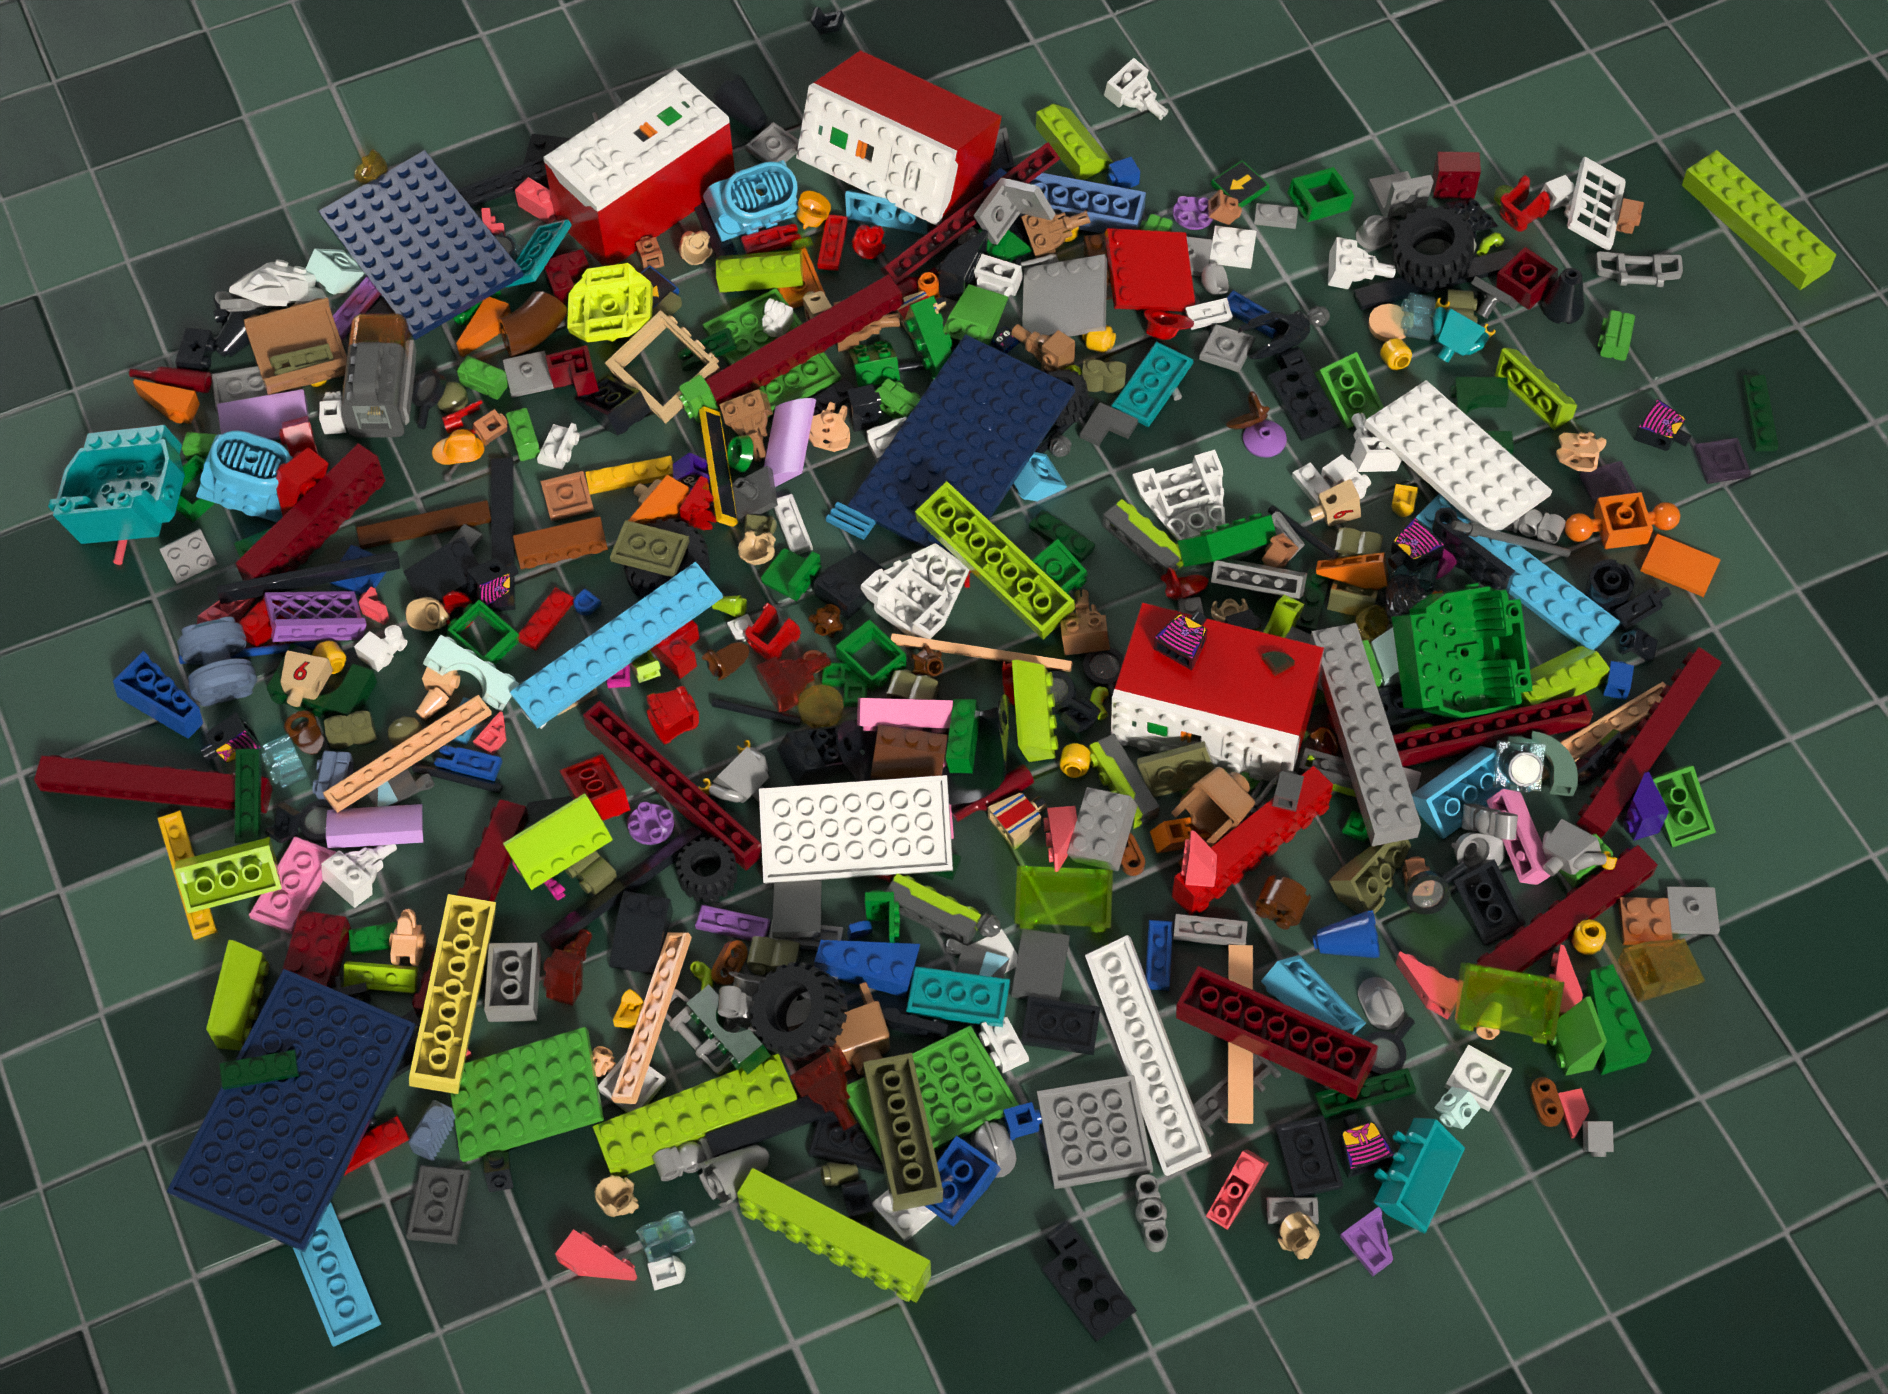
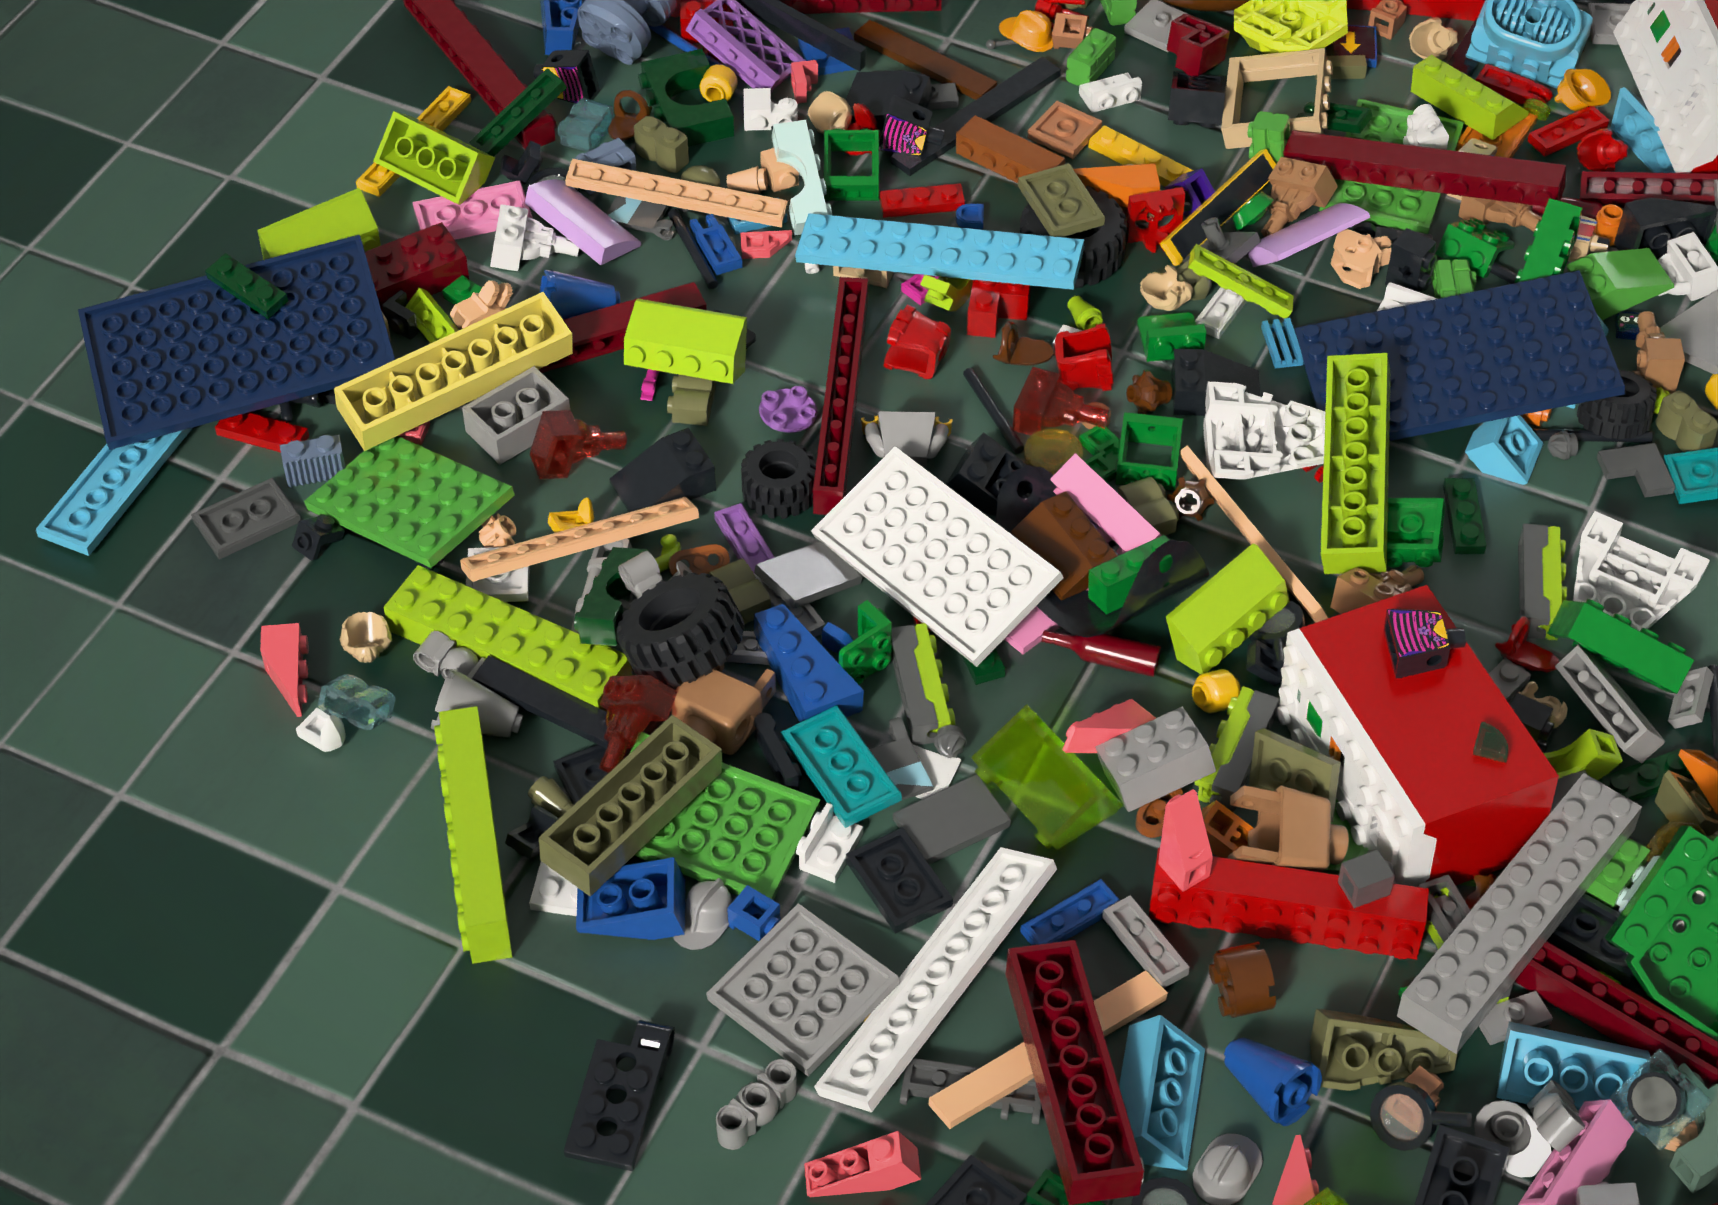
camera: 50 degrees right, 10 degrees down
tan torso [281,651,333,707] -> none
black tile [540,826,706,949] -> none
red slope [559,754,630,821] -> none
torso [988,793,1047,850] -> none
nougat brick [1261,533,1298,568] -> none
none -> blue cone [540,270,620,320]
none -> lime plate [1188,244,1294,318]

